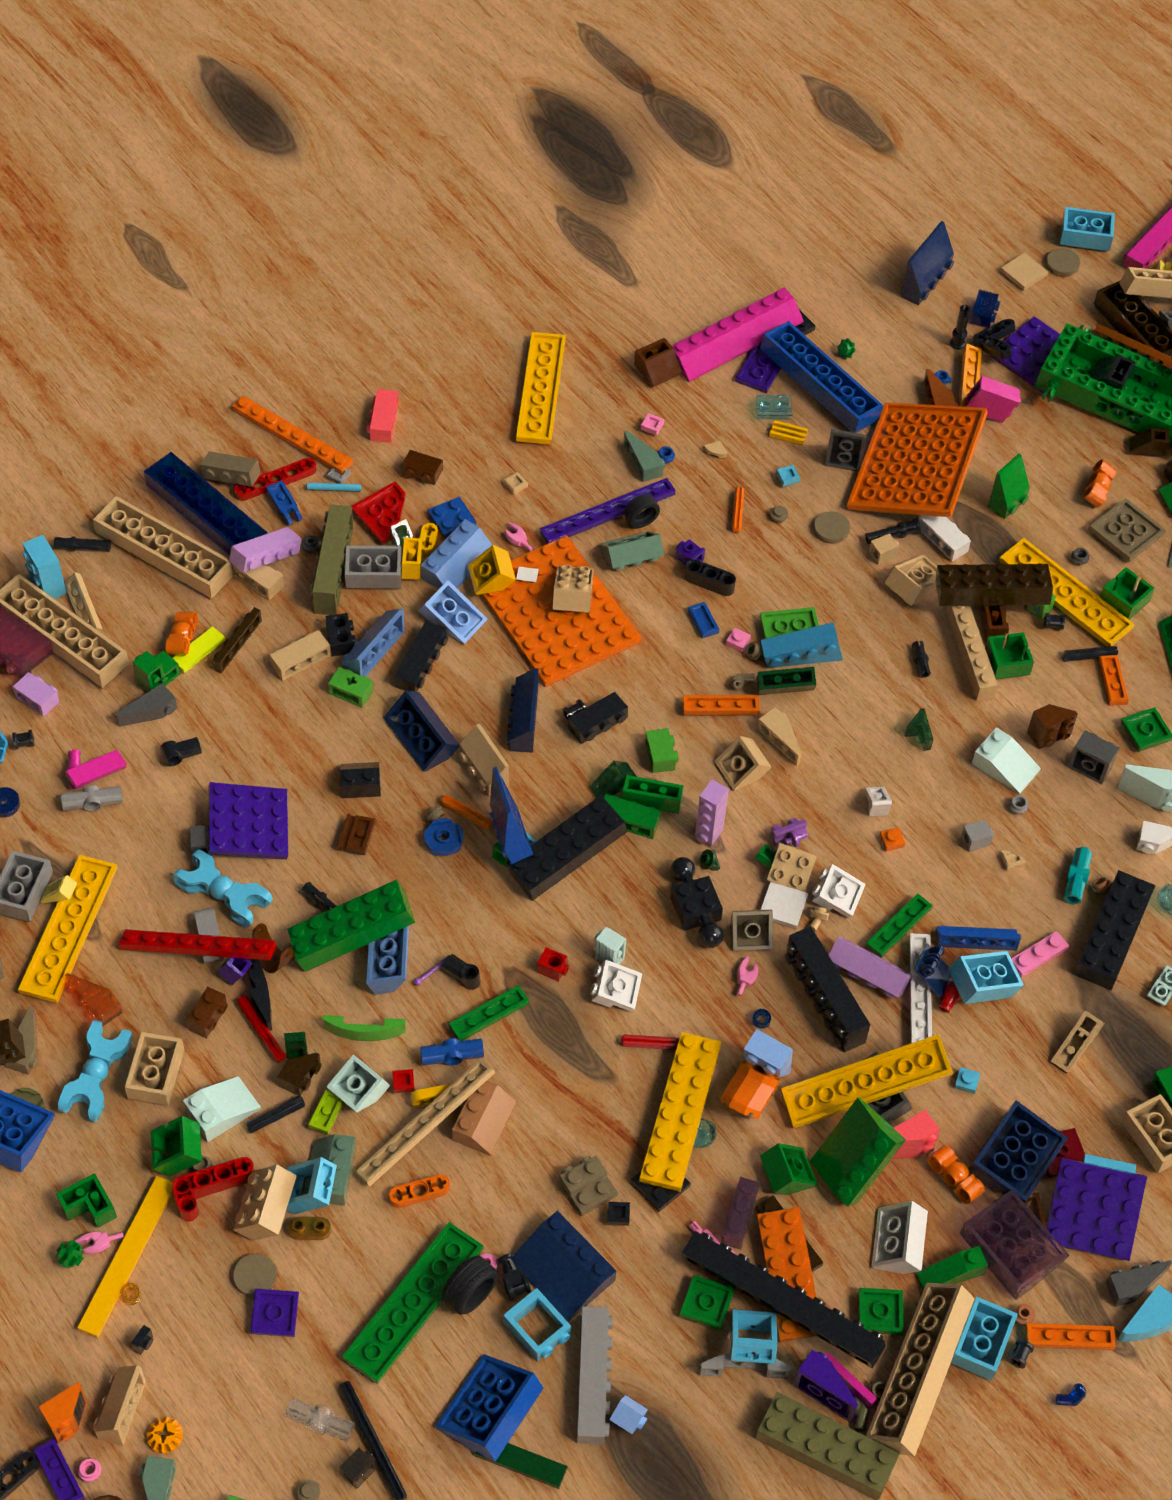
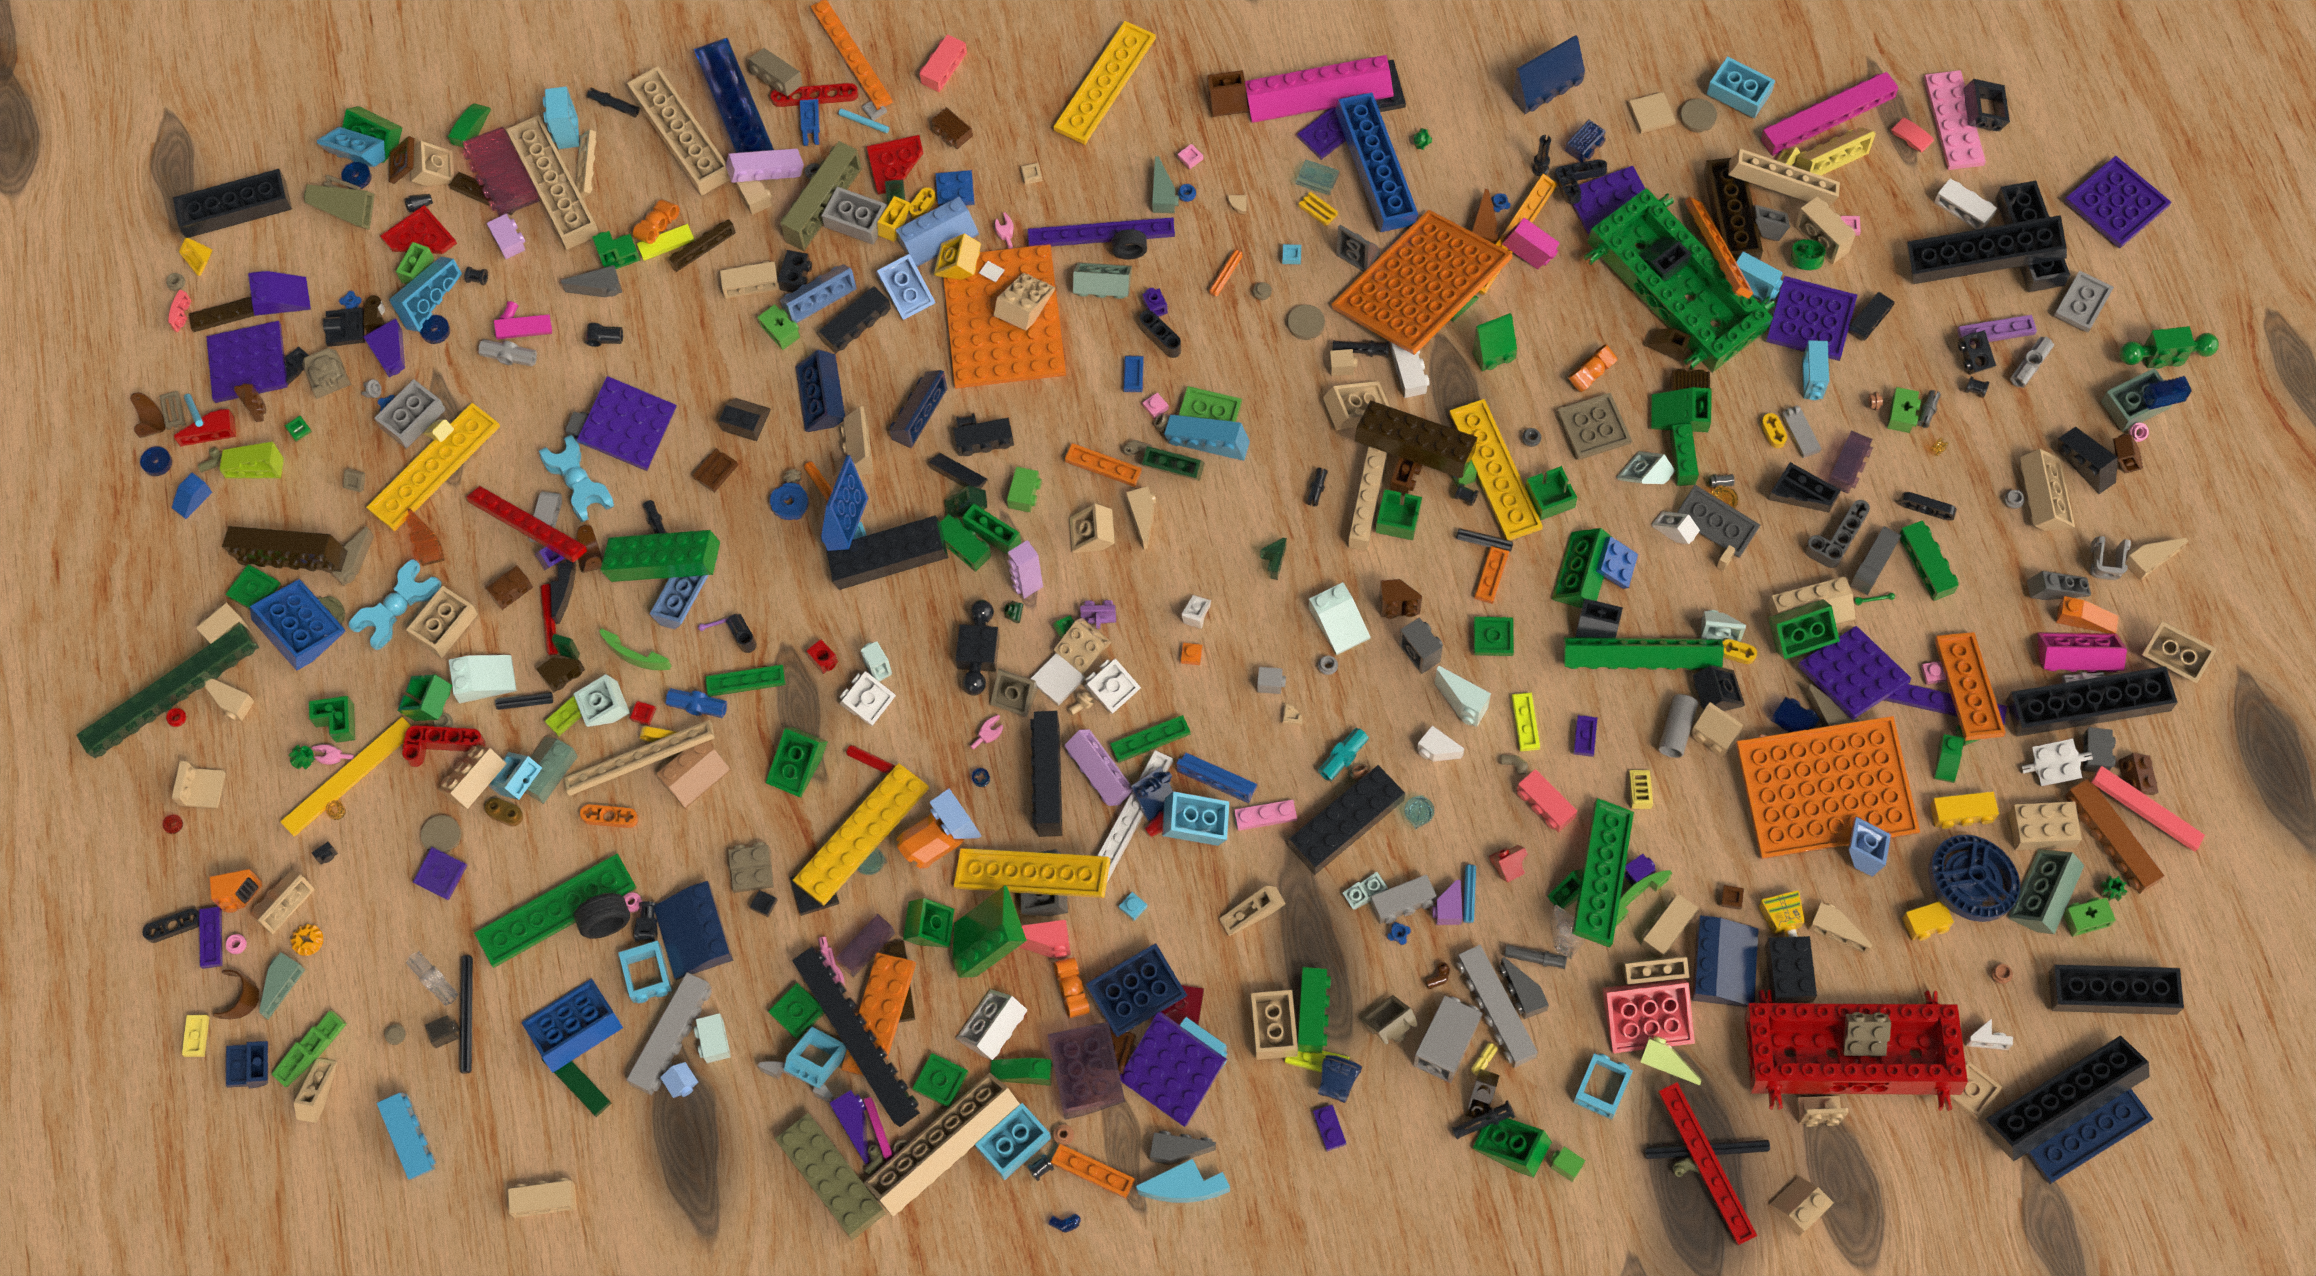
camera: 30 degrees right, 10 degrees up
none -> light aqua brick [694,1013,731,1063]
none -> green slope [766,727,828,798]
none -> black slope [929,453,988,494]

